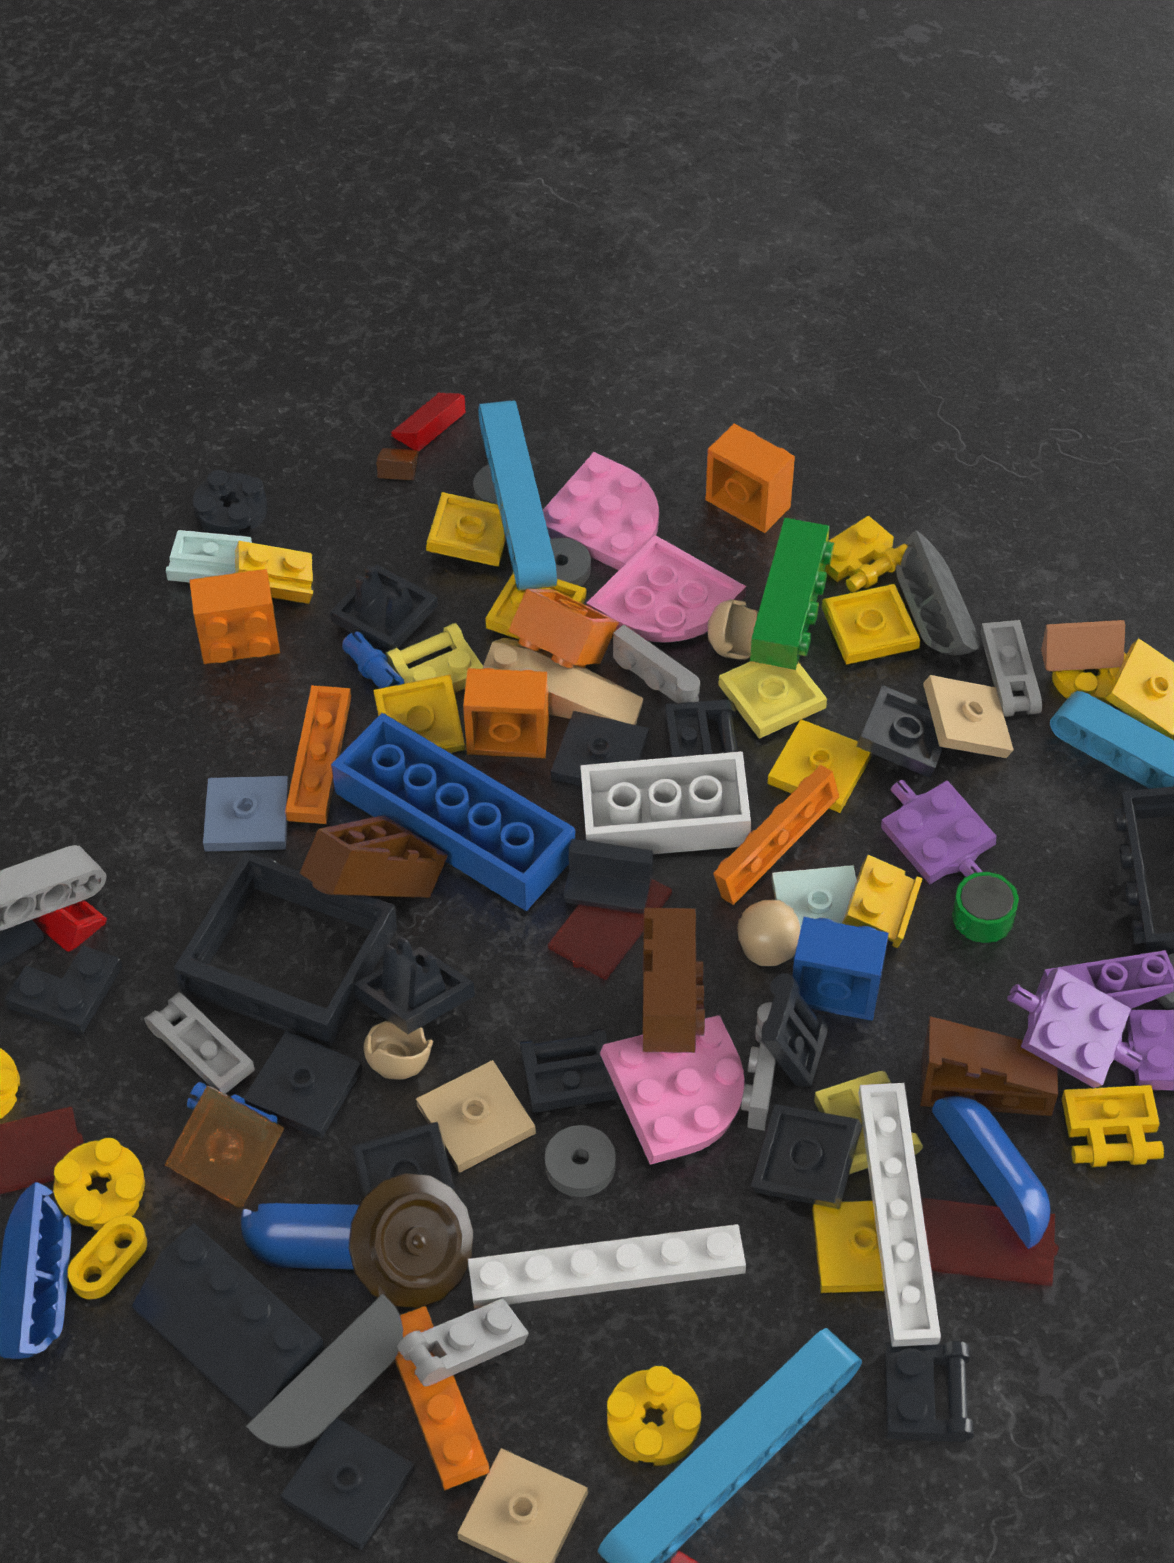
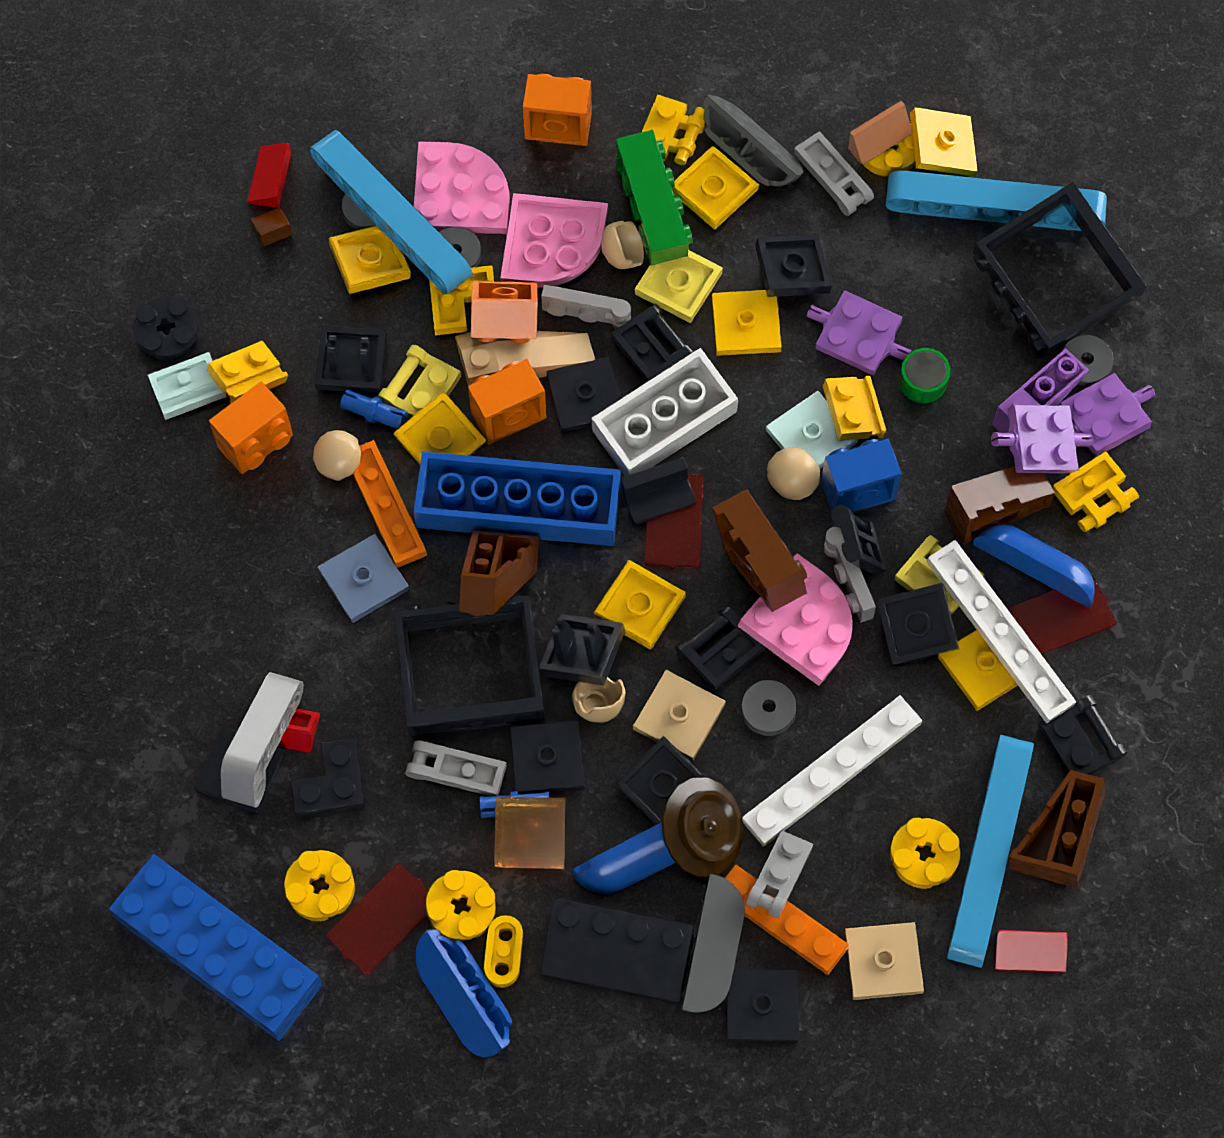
camera: 30 degrees left, 15 degrees up
orange plate [713,765,839,905] -> none
tan plate [923,675,1014,758] -> none
none -> tan hair [313,430,361,481]
none -> yellow plate [593,560,686,650]
none -> reddish brown wedge [1008,770,1105,888]

